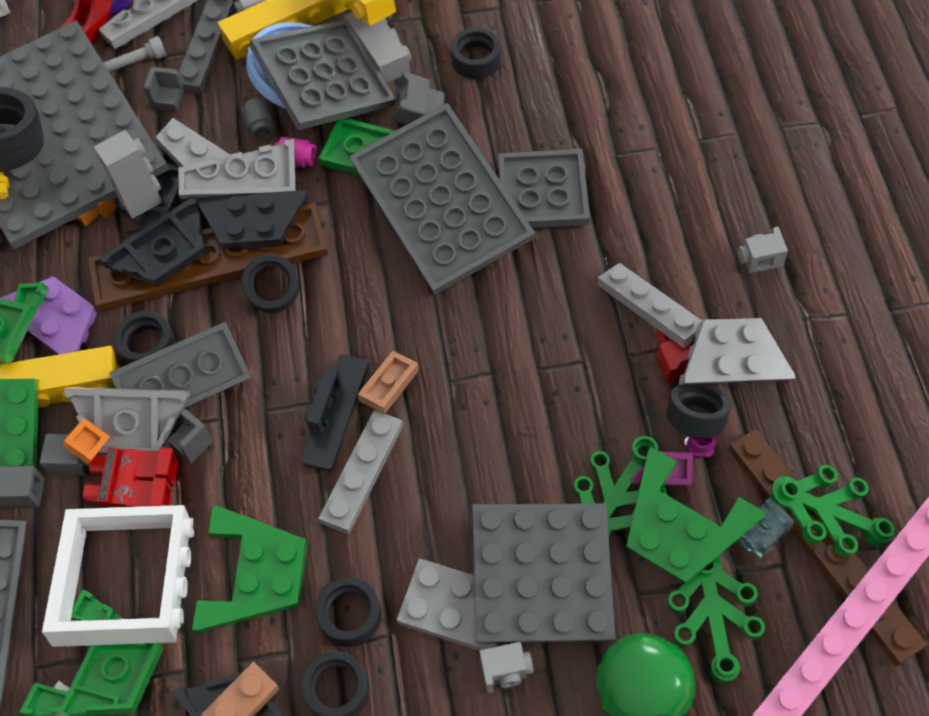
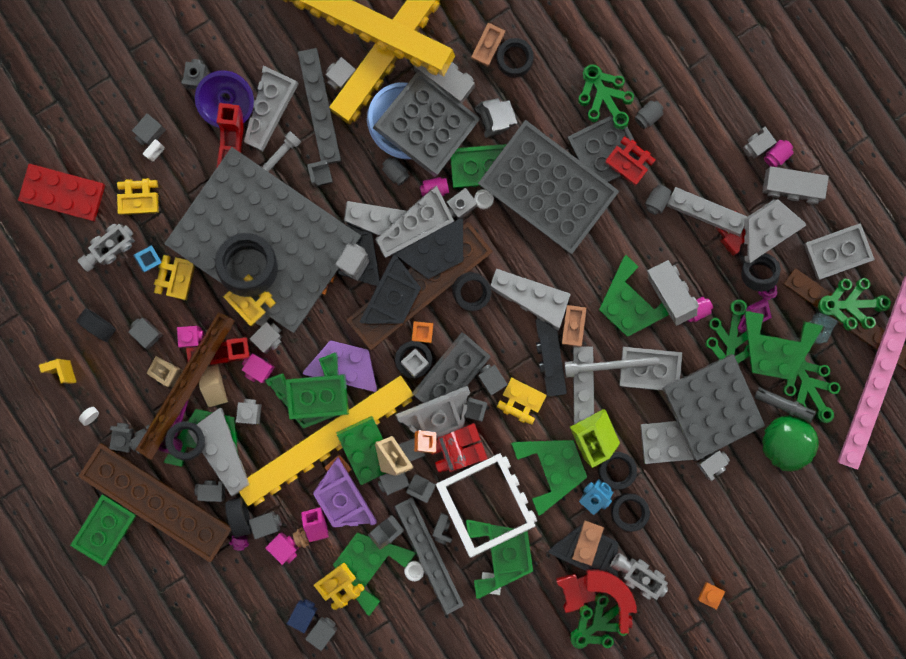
camera: 25 degrees left, 25 degrees up
none -> tan slope [375,436,413,476]
none -> light grey plate [401,349,429,378]
none -> dark grey panel [406,474,436,503]
none -> orange plate [412,321,433,343]
none -> dark grey bracket [432,512,452,545]
none -> light grey brick [447,188,477,220]
none -> nougat plate [471,23,506,67]
none -> white tile [474,189,494,209]
none -> dark grey brick [478,364,508,395]
none -> light grey wing [491,269,570,331]
none -> yellow plate [497,377,547,425]
none -> light grey piece [564,357,660,378]
none -> lime slope [570,409,620,468]
none -> green plant [578,64,634,129]
none -> dark azure brick [579,479,613,515]
none -> green wing [599,255,669,337]
none -> red plate [604,136,656,186]
none -> light grey plate [619,347,682,390]
none -> dark grey brick [634,100,664,129]
none -> dark grey brick [645,184,671,215]
none -> light grey brick [647,260,699,326]
none -> dark pink brick [687,296,713,323]
none -> dark grey pin [755,387,816,423]
none -> light grey brick [762,166,829,204]
none -> dark pink brick [764,140,793,167]
none -> light grey plate [804,223,875,280]

